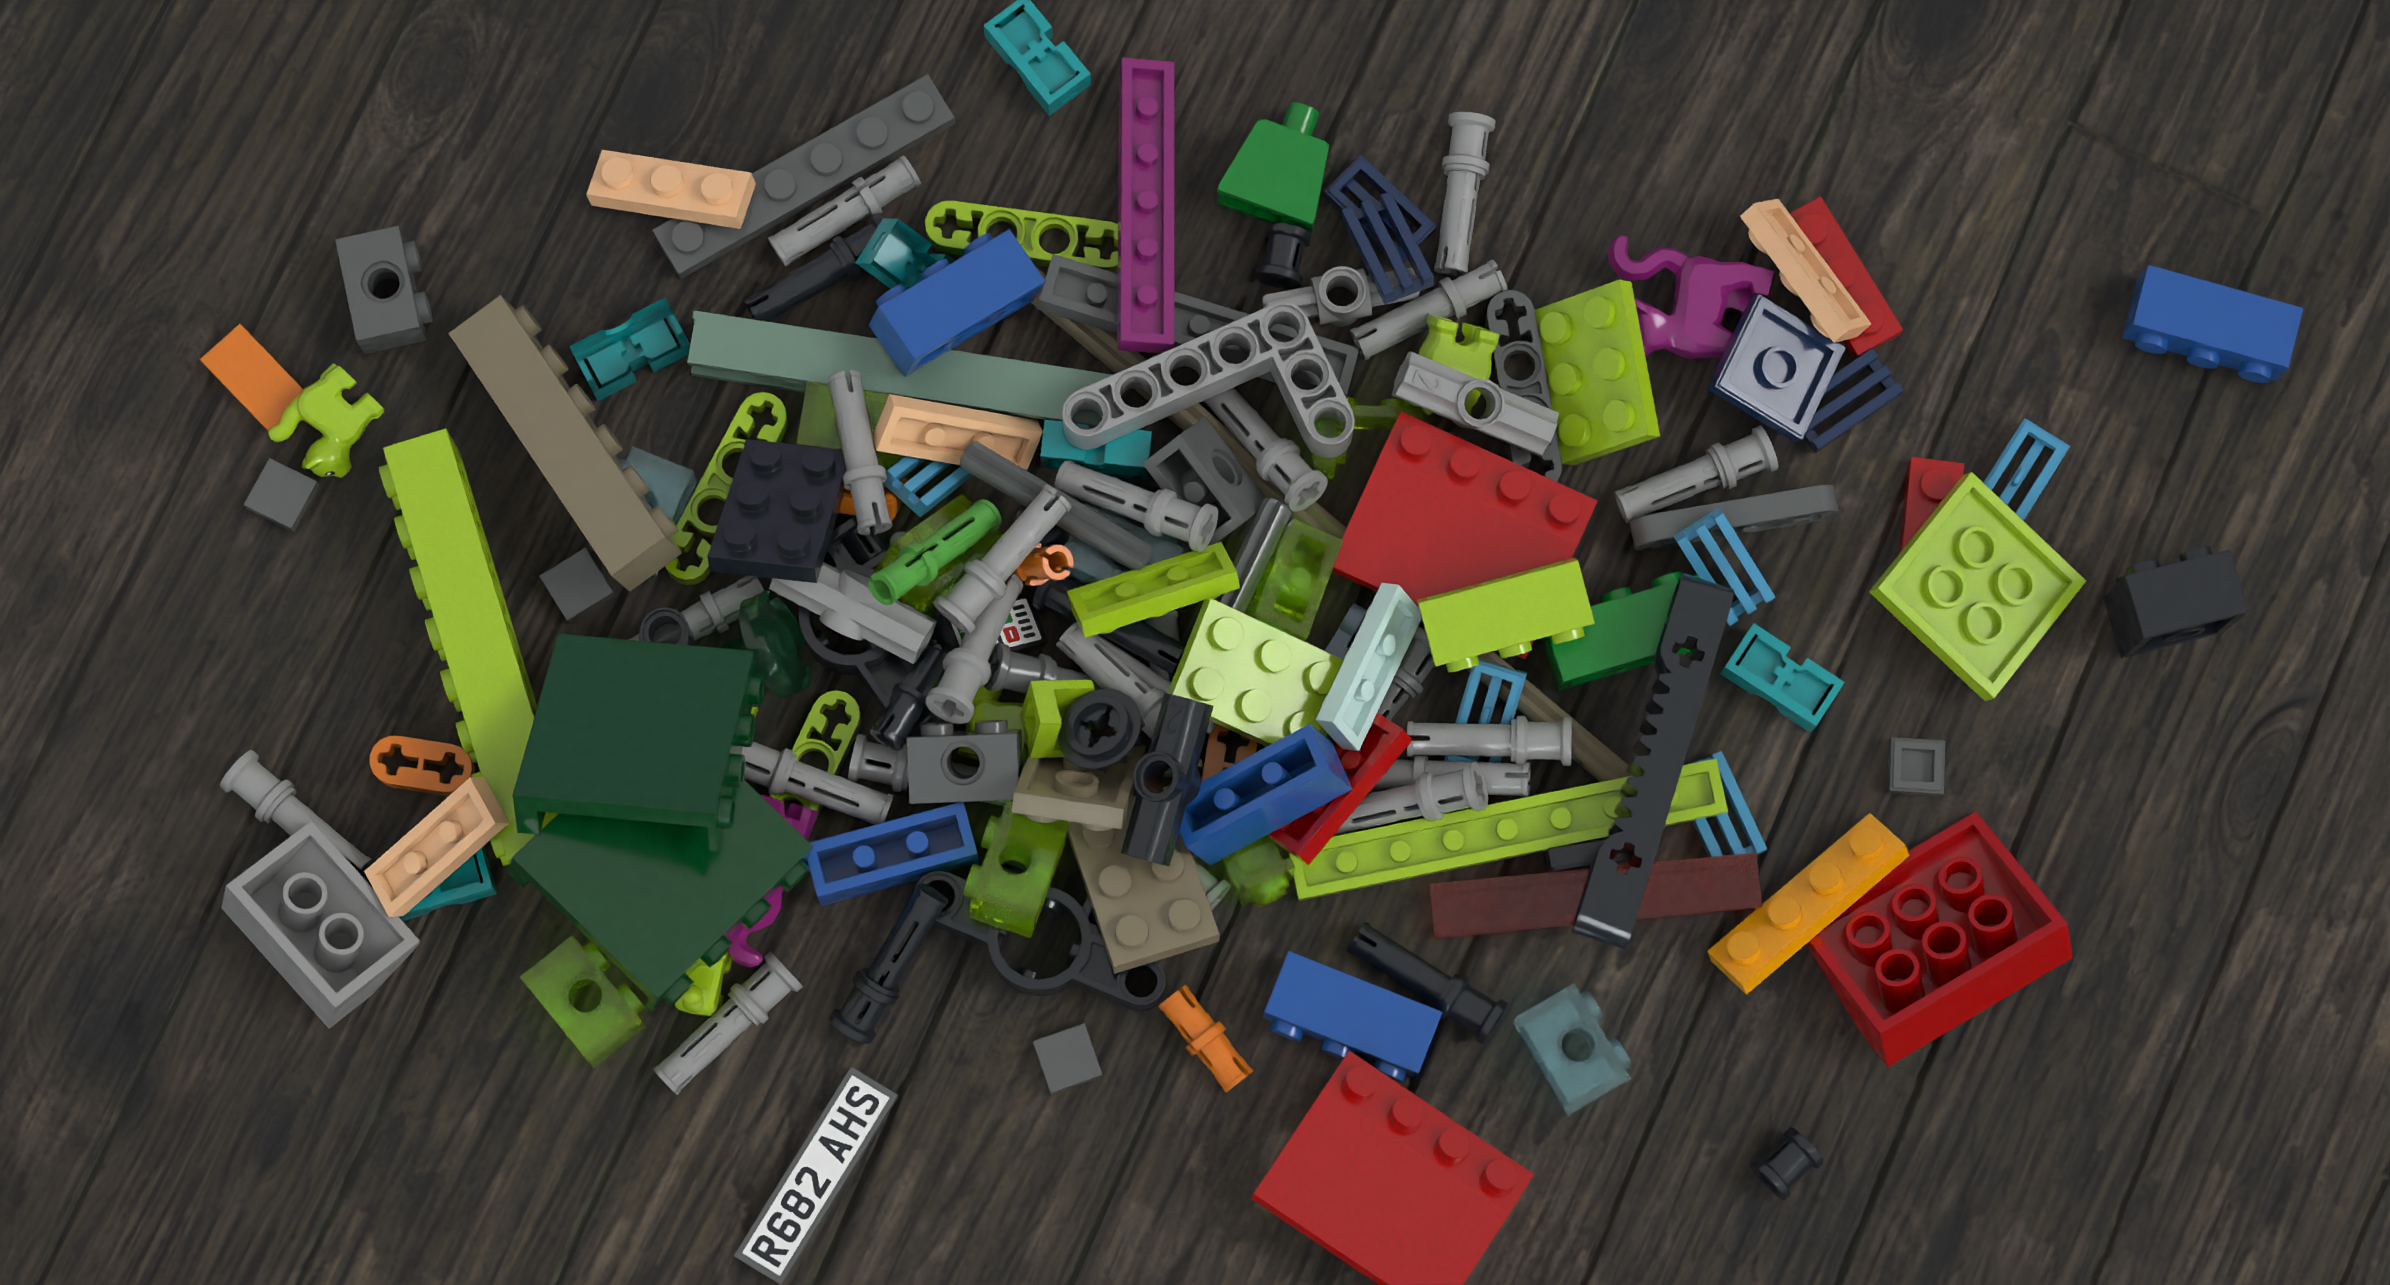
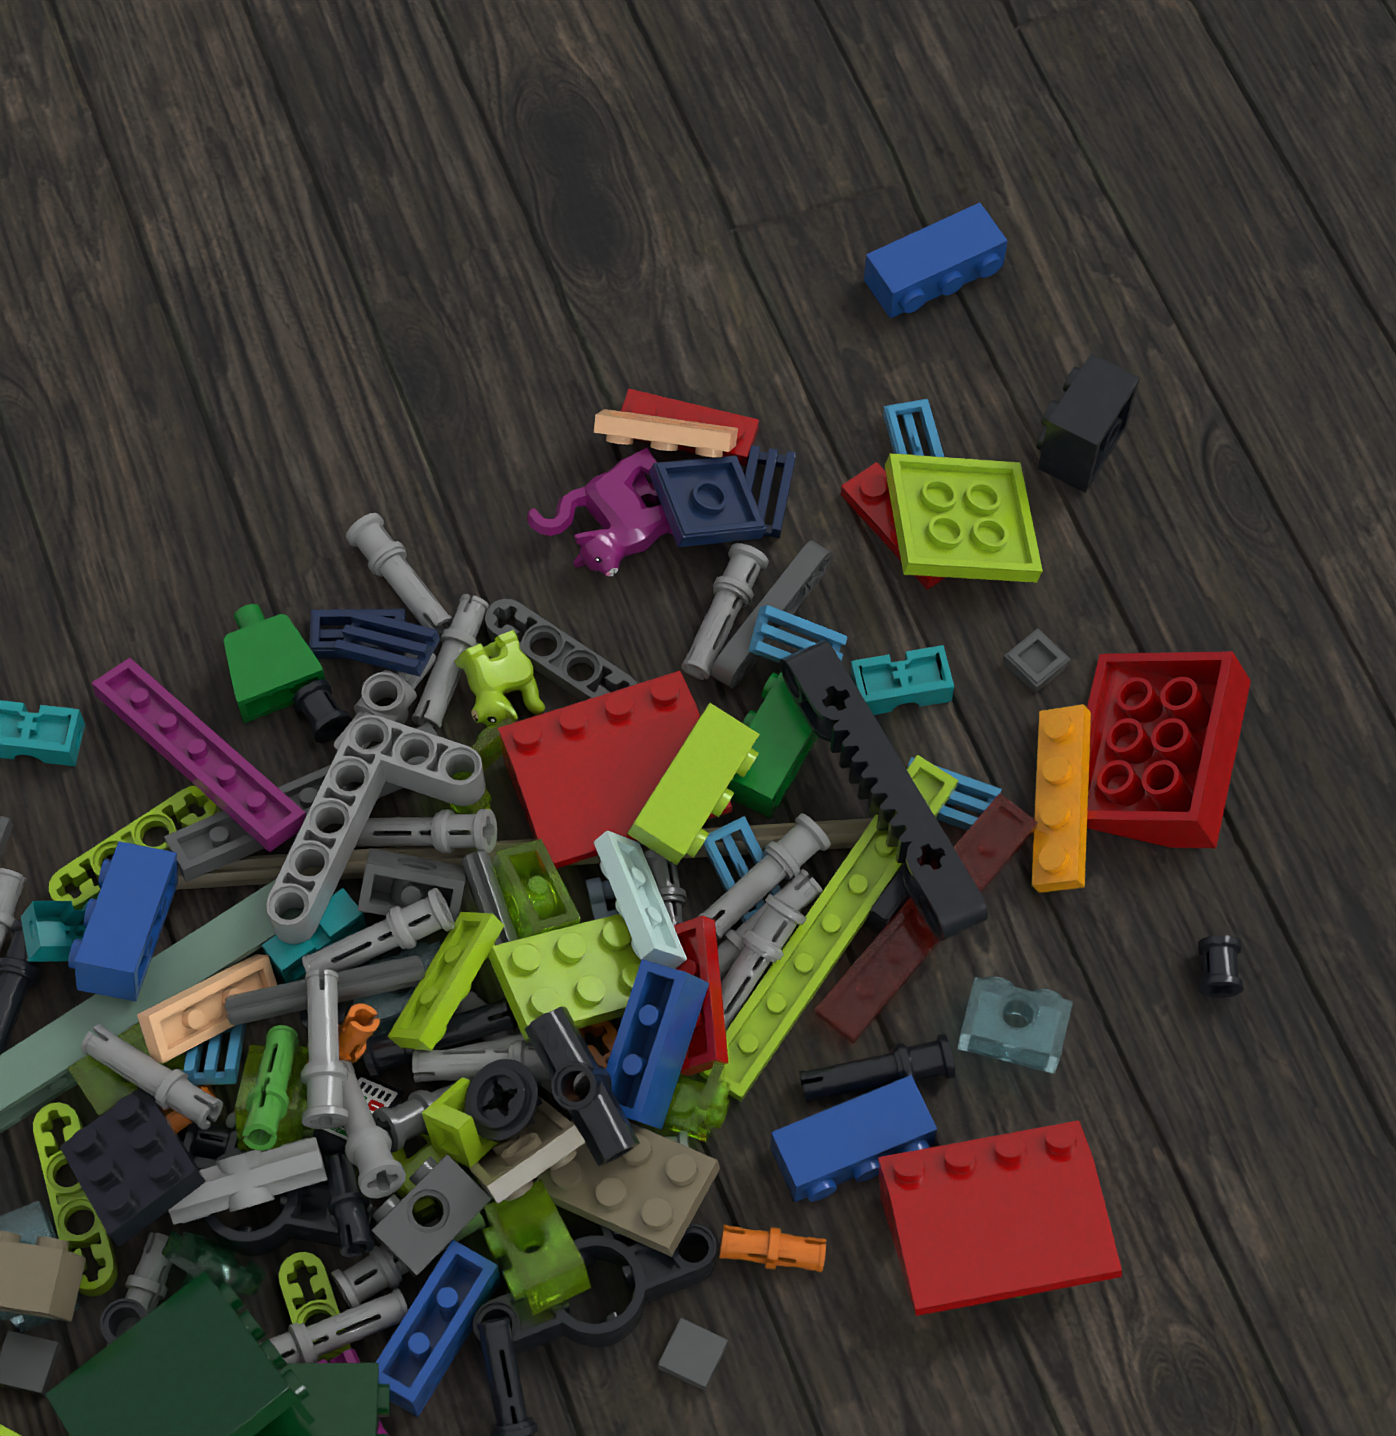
camera: 40 degrees left, 15 degrees down
light grey piece [1392,352,1559,456] -> none
lime plate [1535,280,1660,465] -> none

